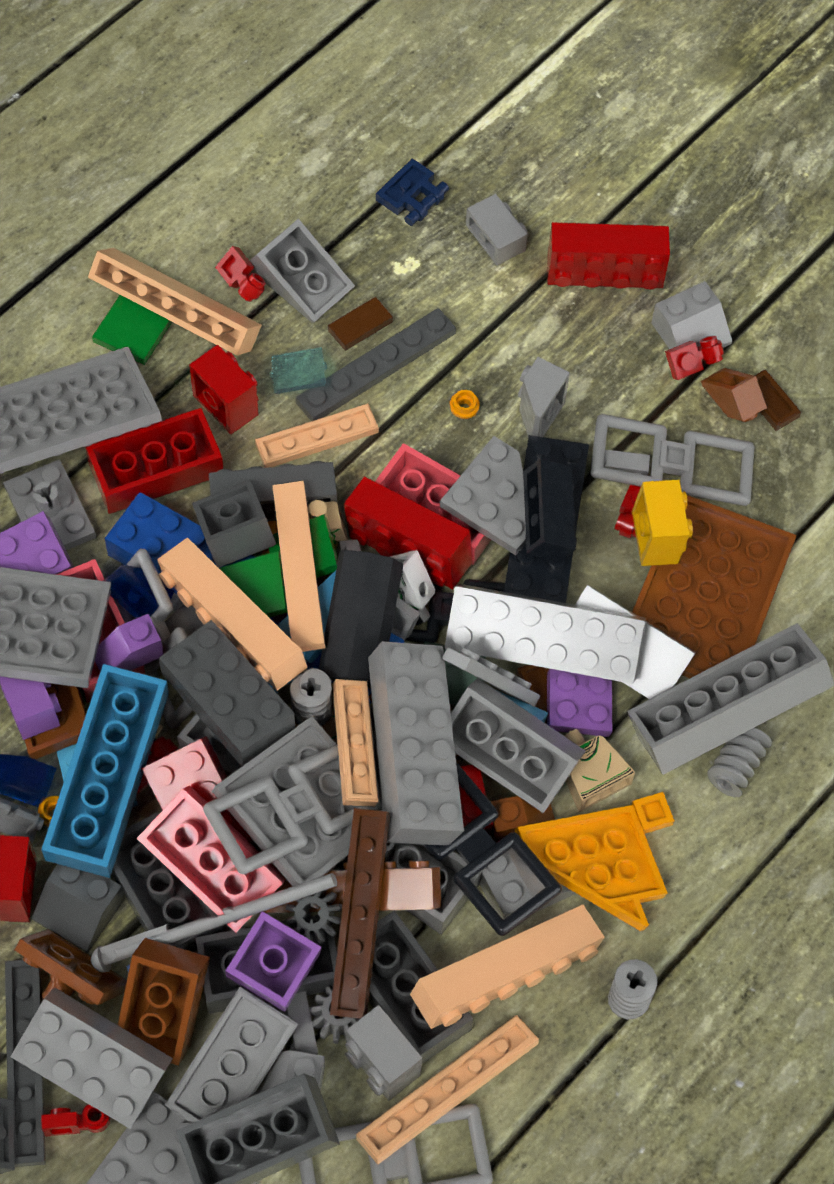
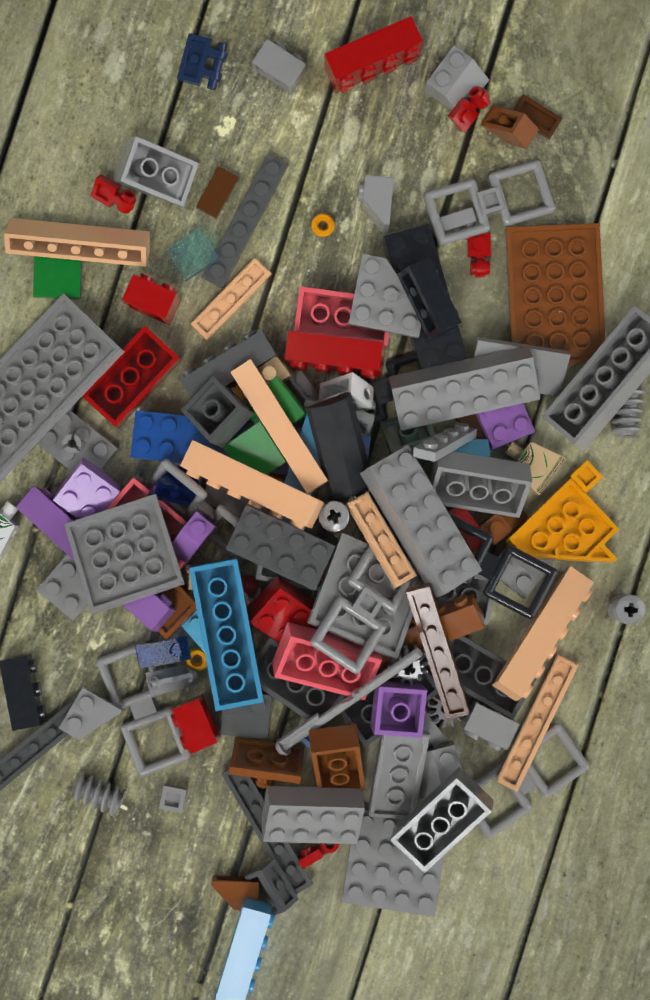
camera: 25 degrees left, 25 degrees up
yellow brick [632,480,693,566] -> none

